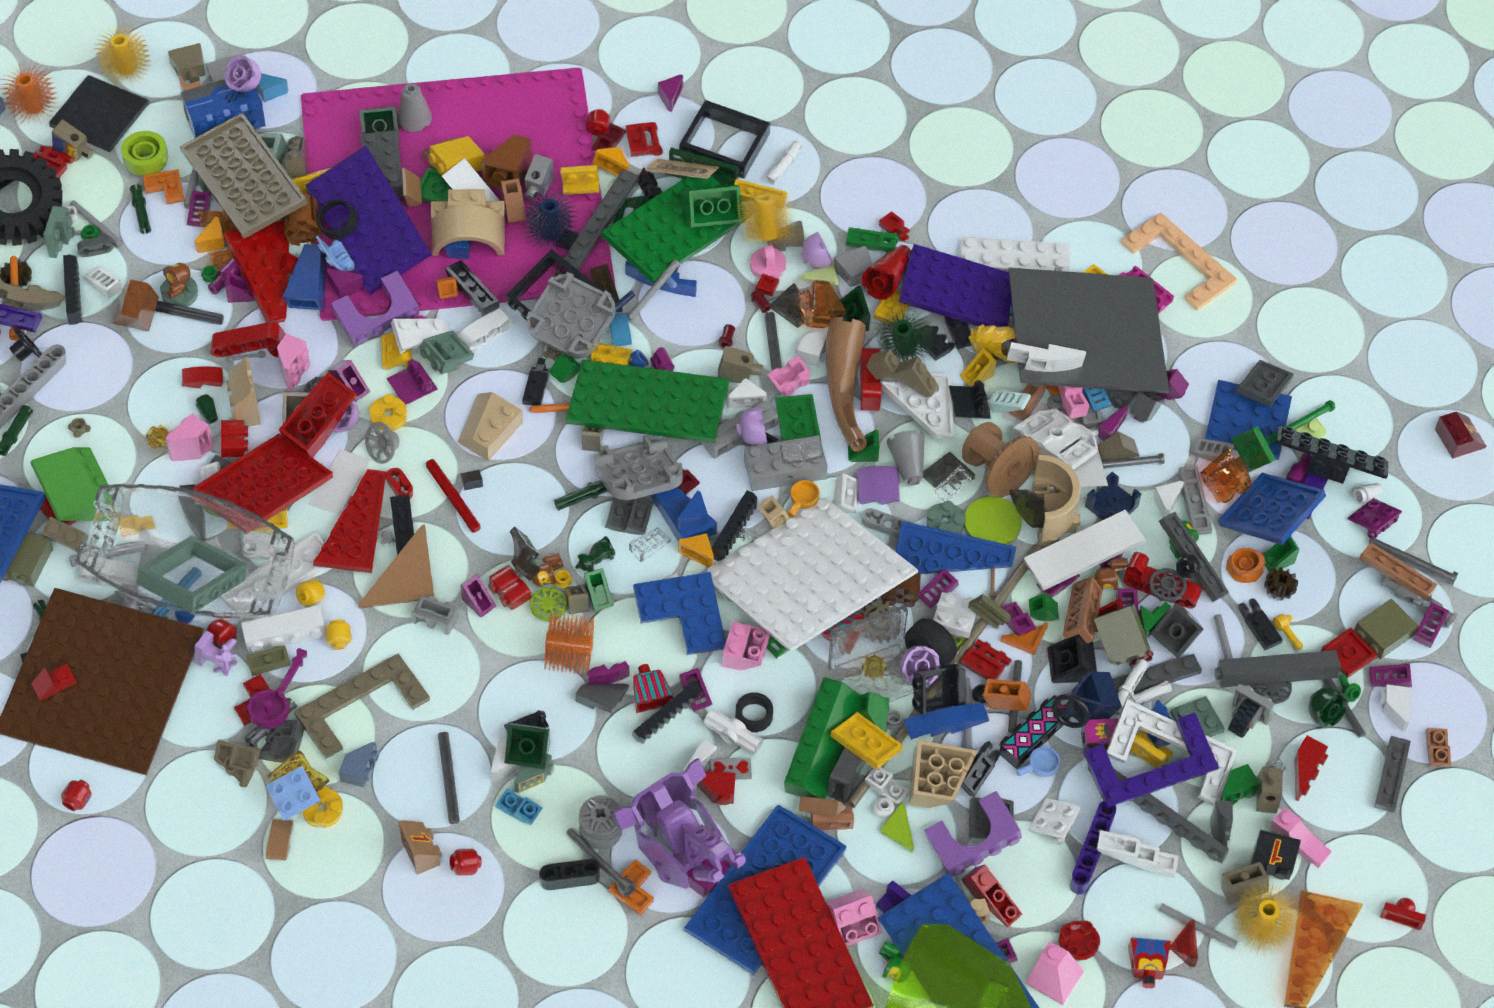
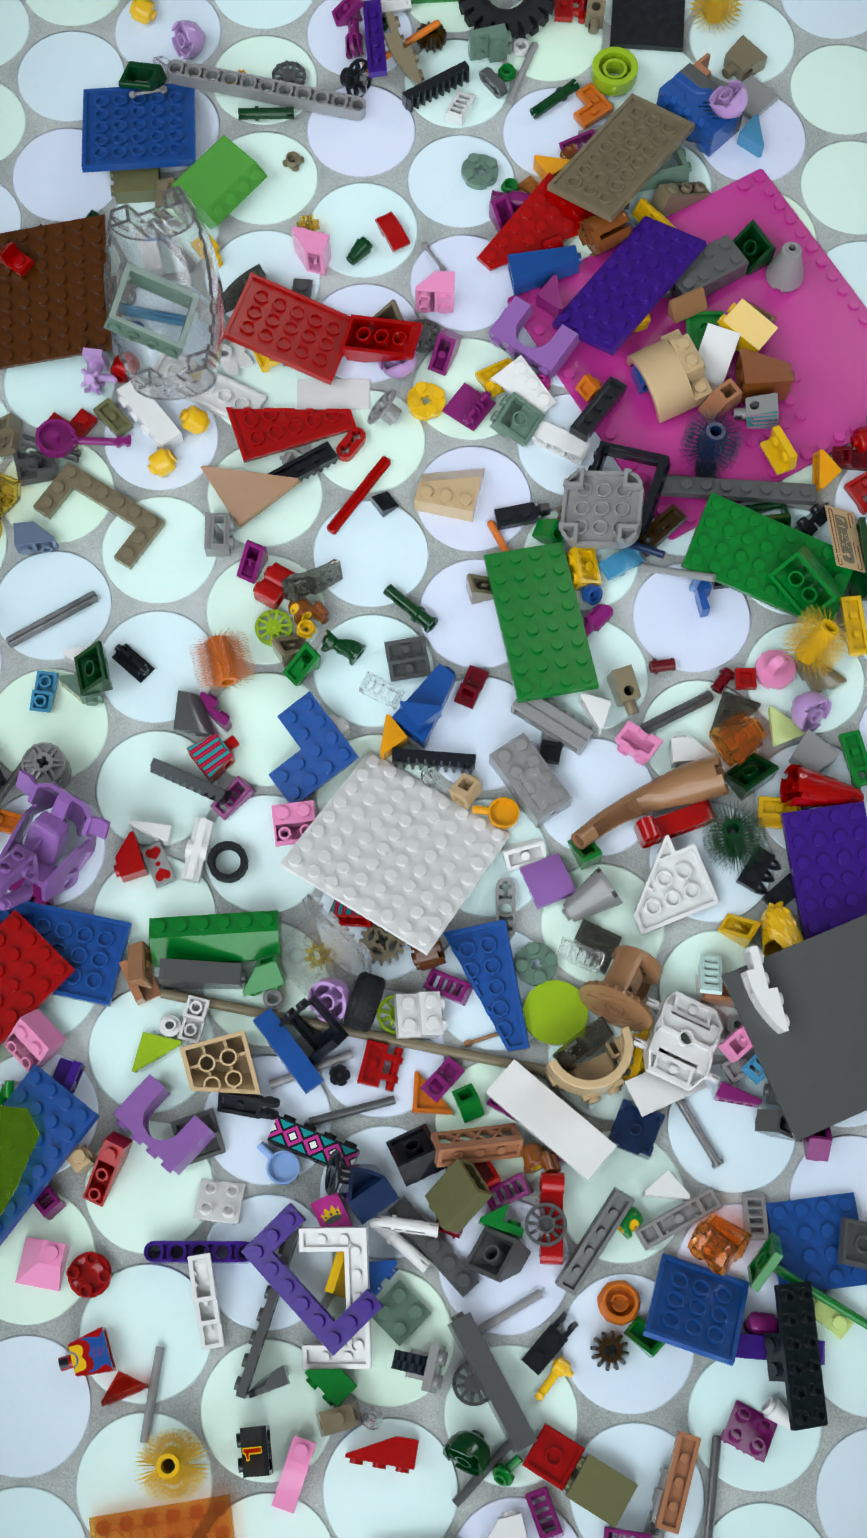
camera: 70 degrees right, 15 degrees up
dark orange slope [113,279,159,331] -> none
black axle [155,301,224,325] -> none
dark orange piece [163,262,191,298] -> none
white tile [199,462,221,481] -> none
red beam [210,322,286,357] -> none
red brick [221,420,248,458] -> none
tan wedge [226,357,261,427] -> none
light blue hinge [316,236,355,272] -> none
black tyre [317,199,358,240] -> none
light grey tile [594,435,683,500] -> none
lavender cylinder [736,406,767,445] -> none
green plate [775,394,821,441] -> none
yellow tile [830,712,904,770] -> none
dark tan arch [866,349,938,398] -> none
black hinge [949,380,991,419] -> none
olive tile [968,594,1011,629] -> none
orange brick [983,679,1032,711] -> none
dark tan slope [1098,431,1139,461] -> none
black piece [1176,554,1201,578] -> none
dark tan brick [1221,862,1269,904] -> none

